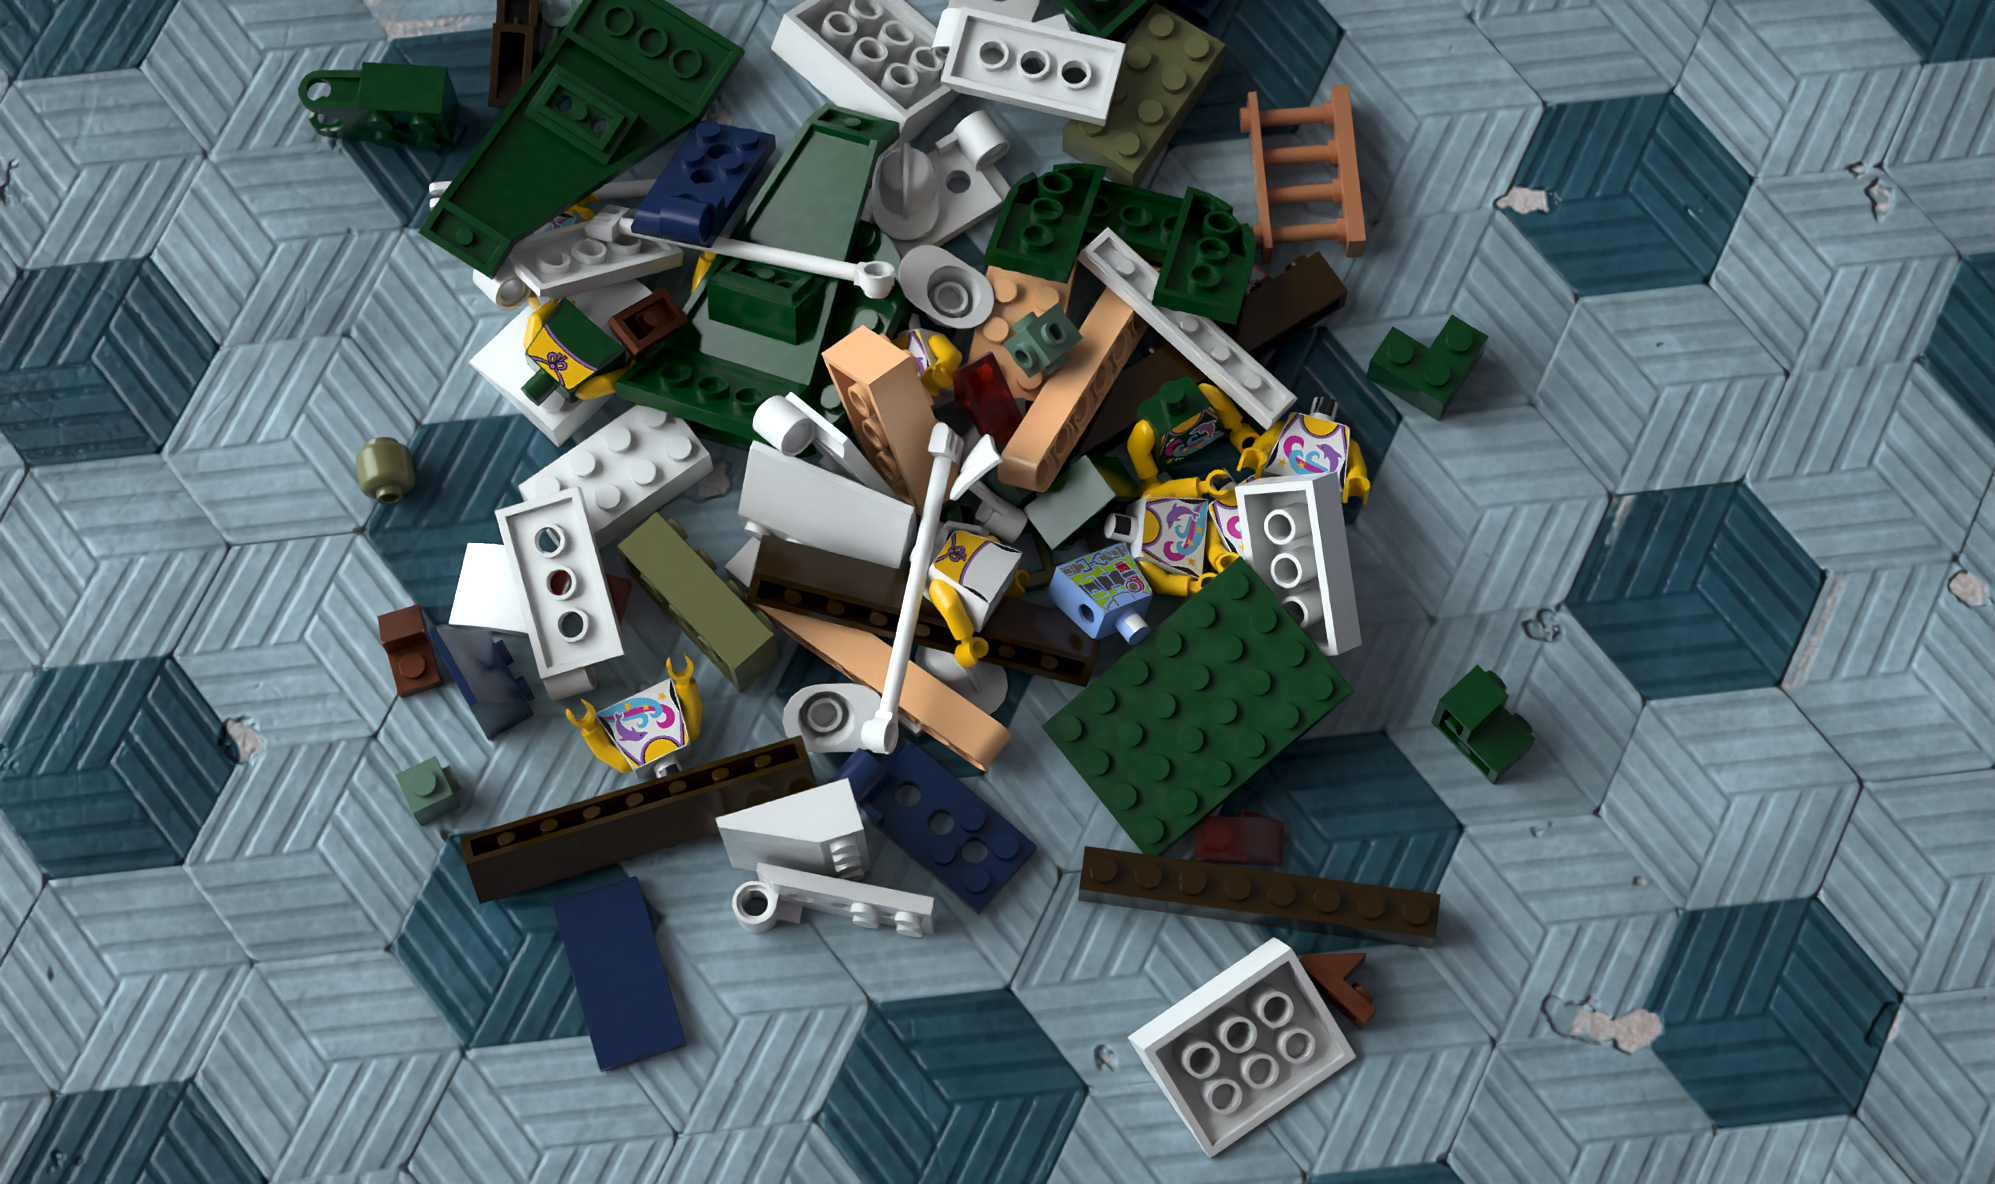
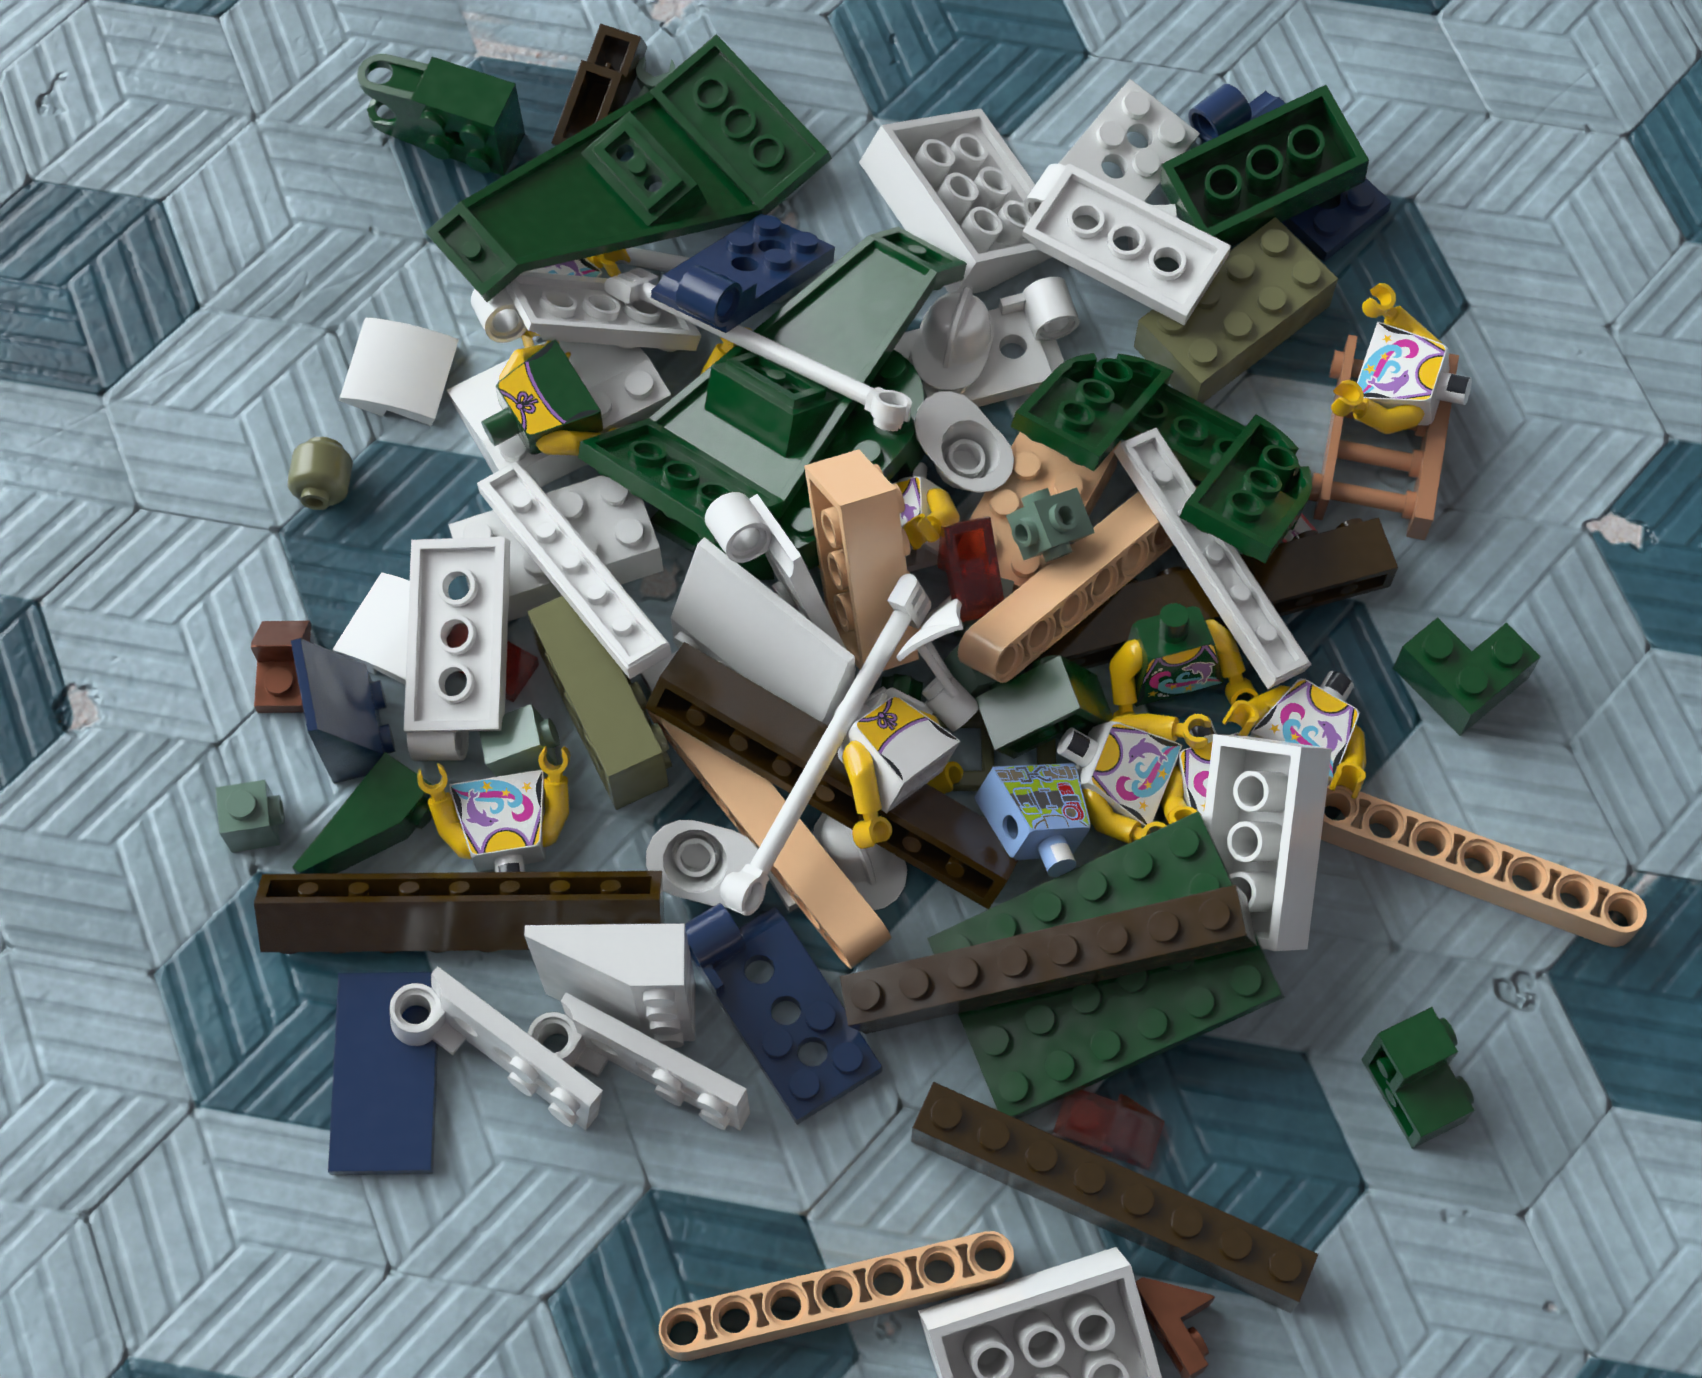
camera: 15 degrees right, 5 degrees down
copper slope [608,287,690,362] -> none
none -> dark green slope [292,752,433,874]
none -> white slope [339,317,459,426]
none -> white hinge [389,966,603,1130]
none -> white tile [477,460,672,679]
none -> sand green brick [479,704,560,777]
none -> light nougat beam [659,1231,1014,1361]
none -> dark brown brick [840,885,1257,1034]
none -> light nougat beam [1321,785,1647,947]
none -> torso [1331,283,1472,434]

